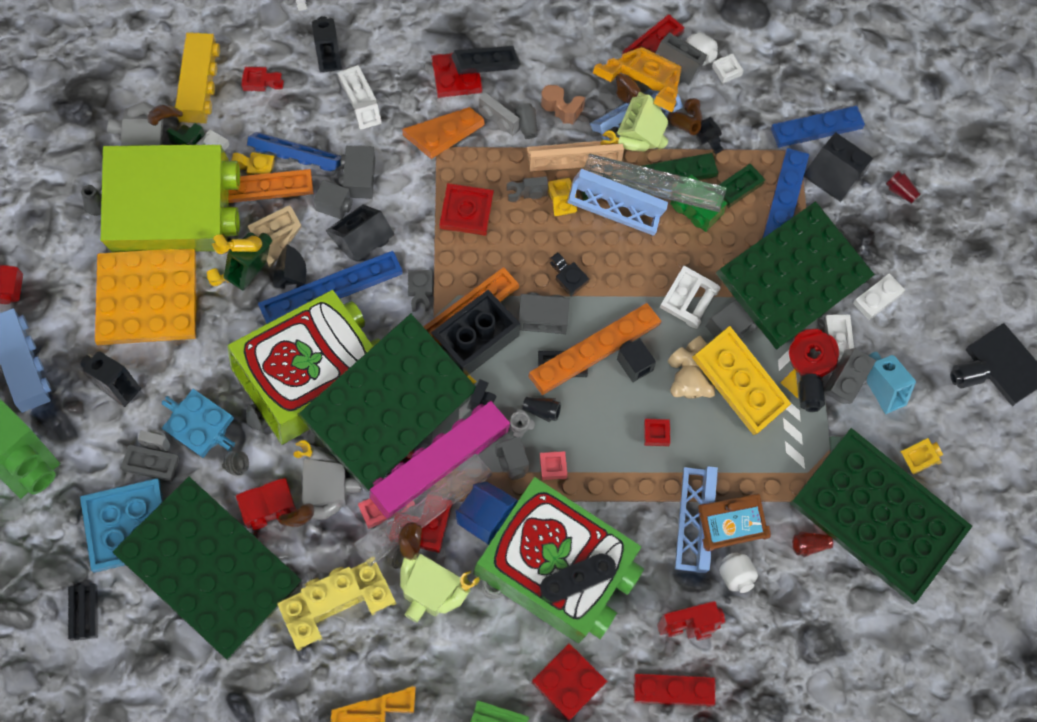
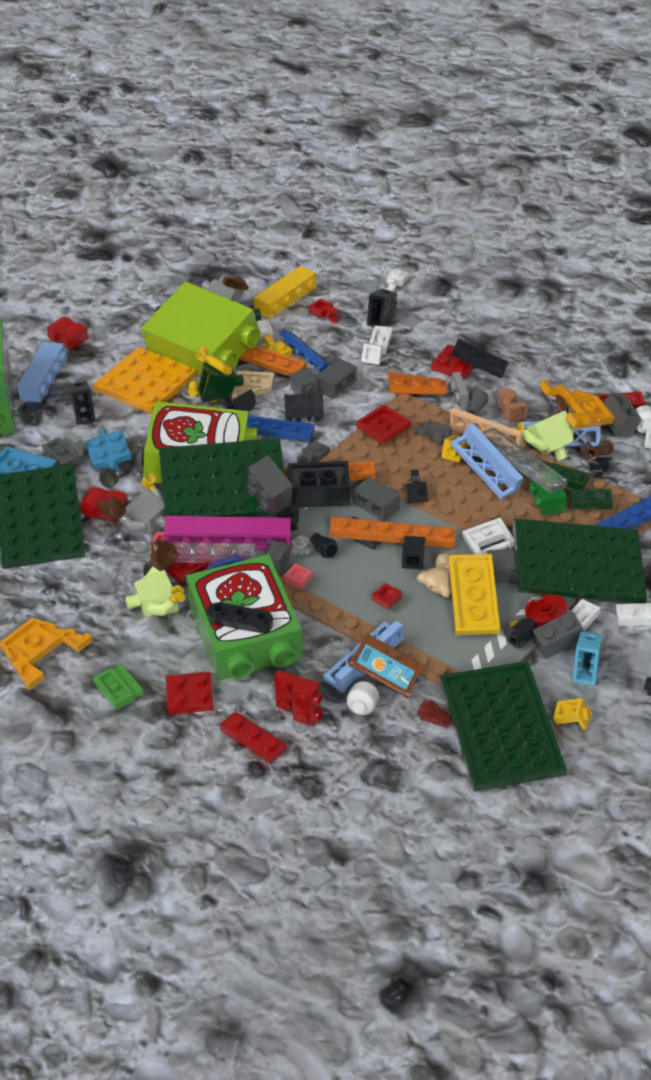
camera: 45 degrees right, 25 degrees down
light yellow bracket [277,558,396,651] -> none
none -> dark grey brick [246,455,293,517]

